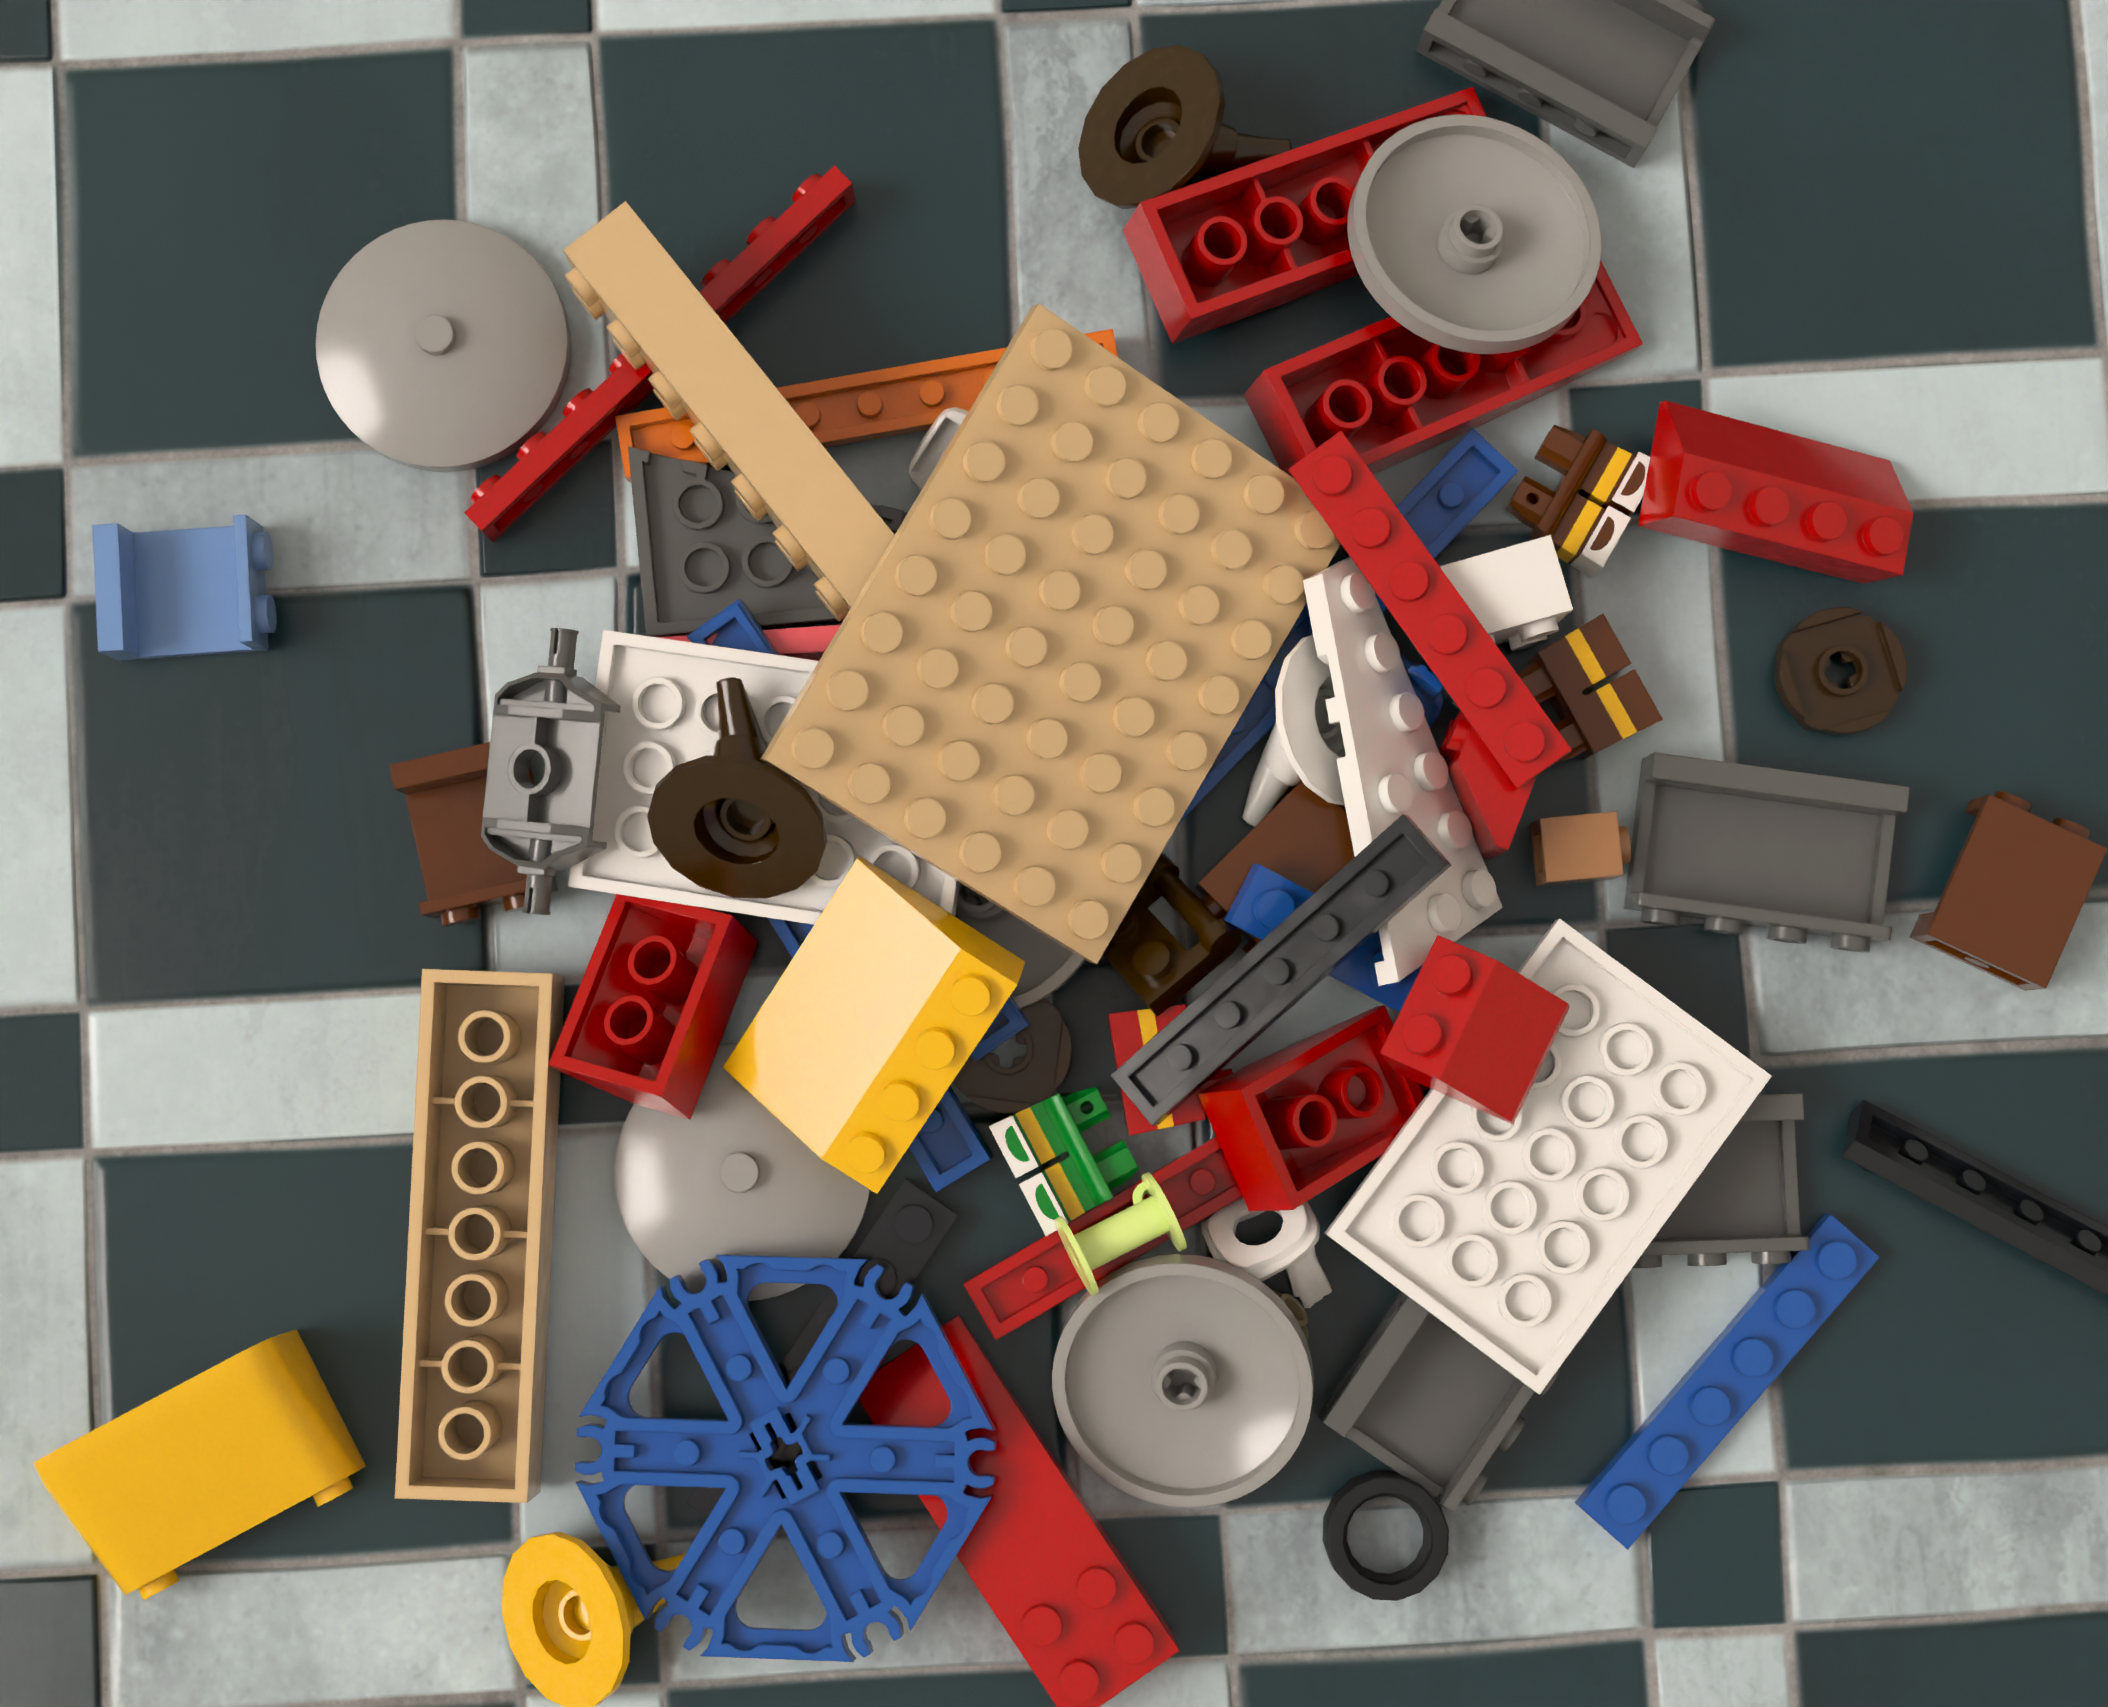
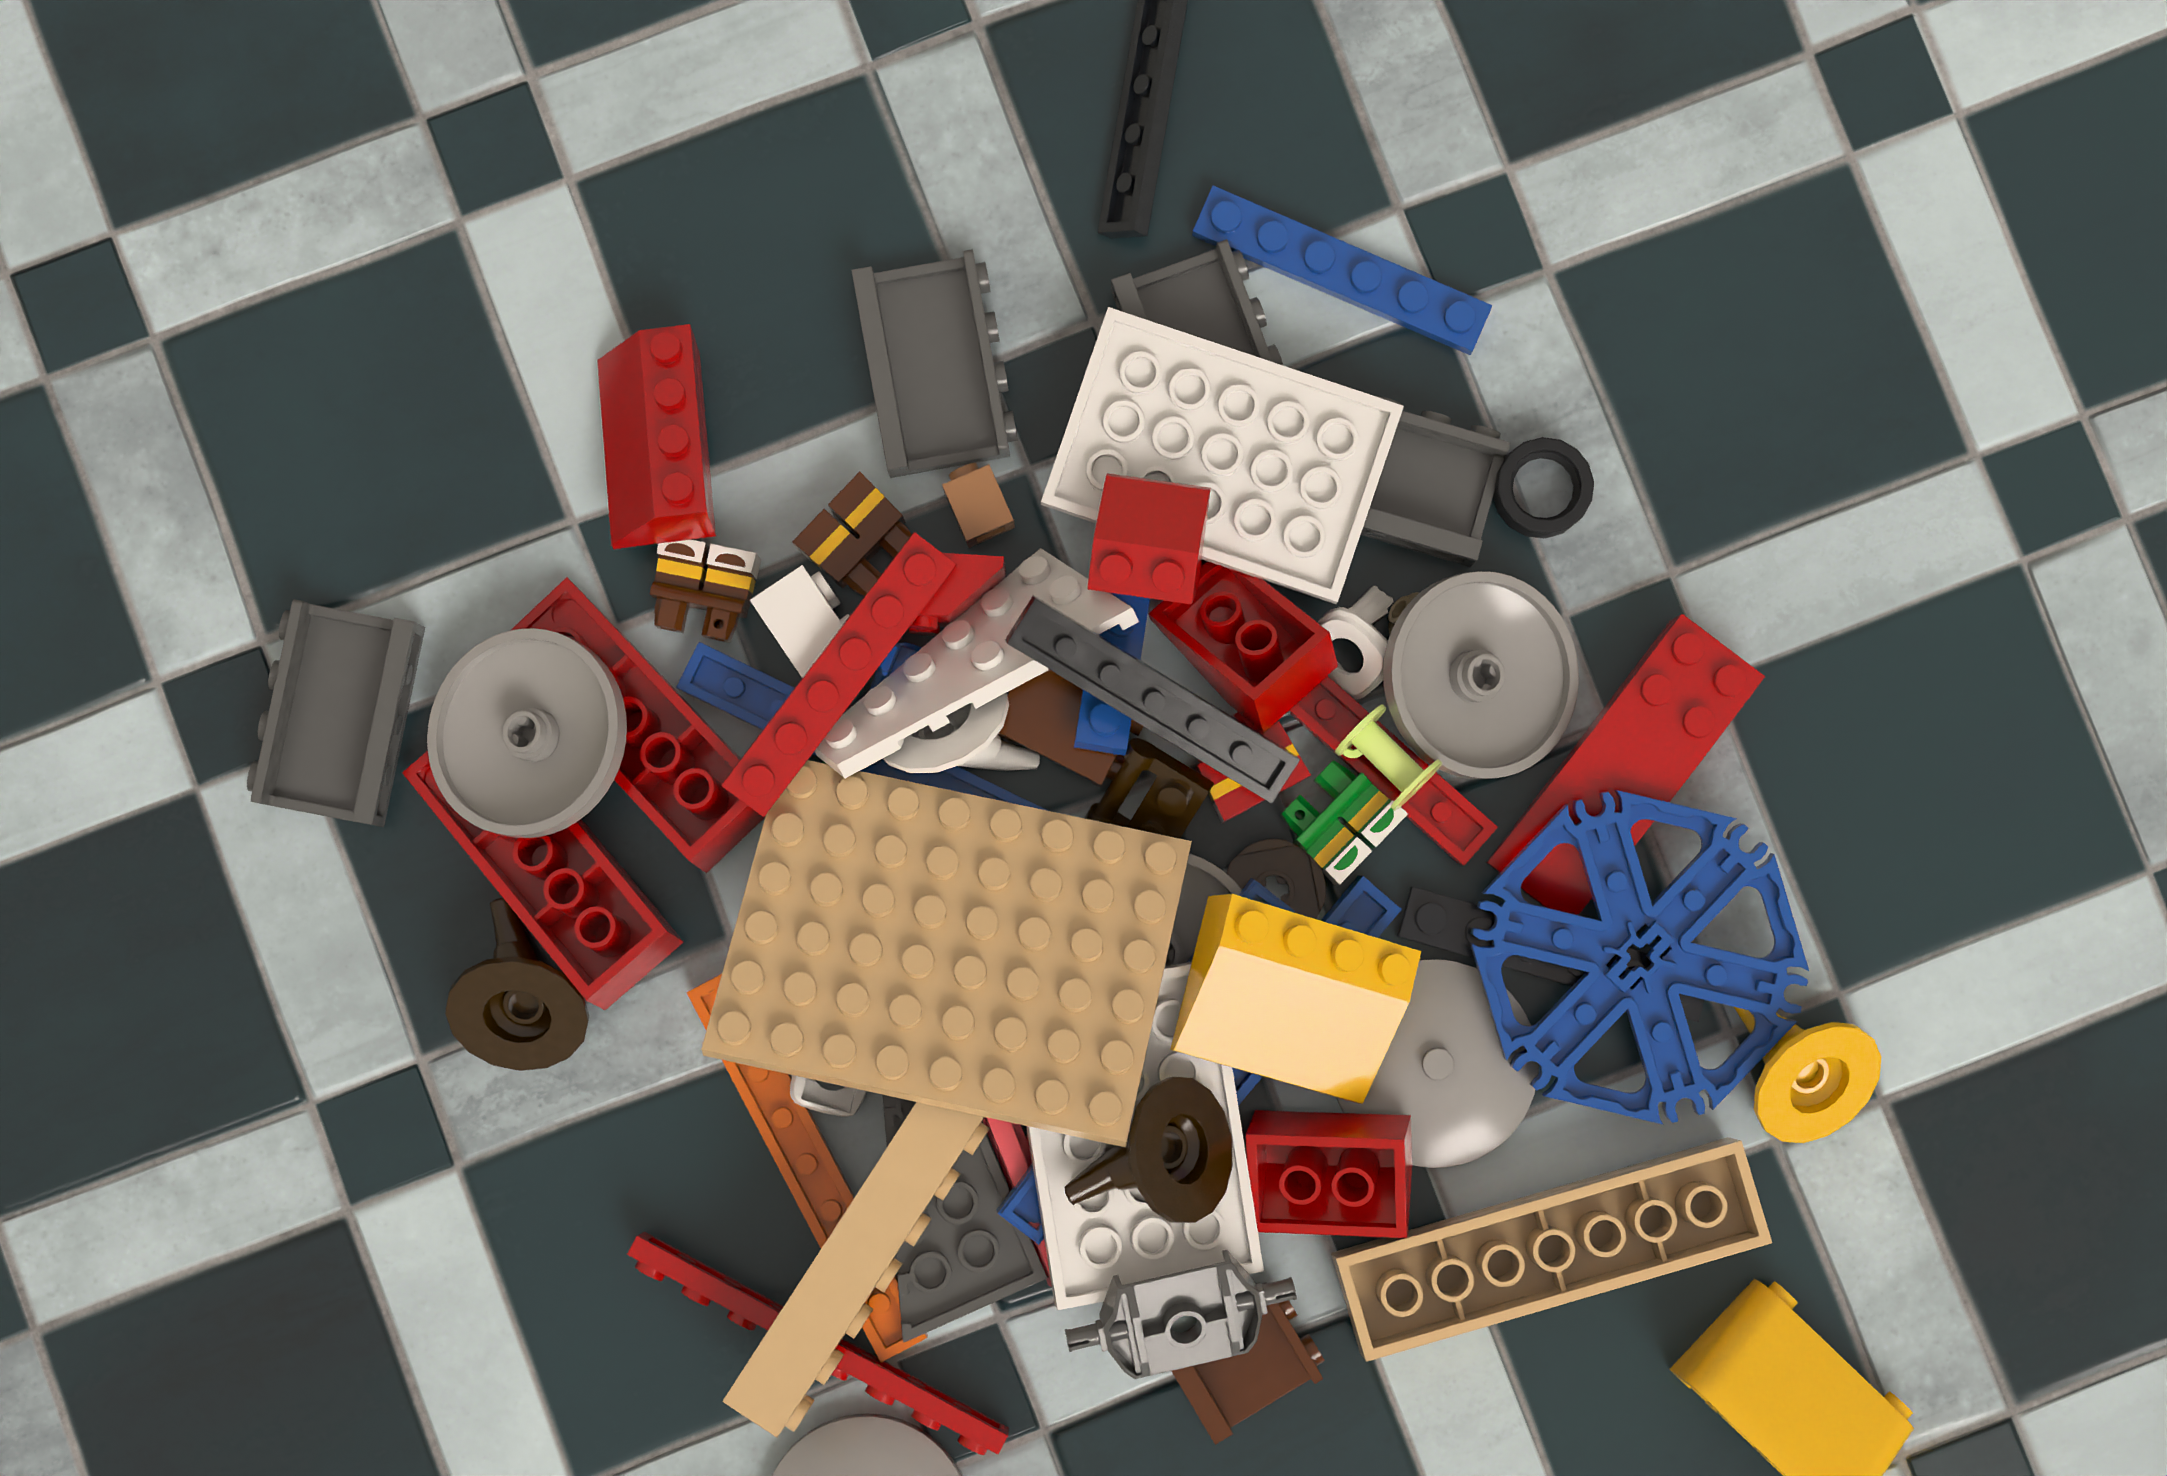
camera: 105 degrees left, 0 degrees up
dark brown plate [1774,607,1907,736] -> none
reddish brown panel [1910,791,2108,991] -> none

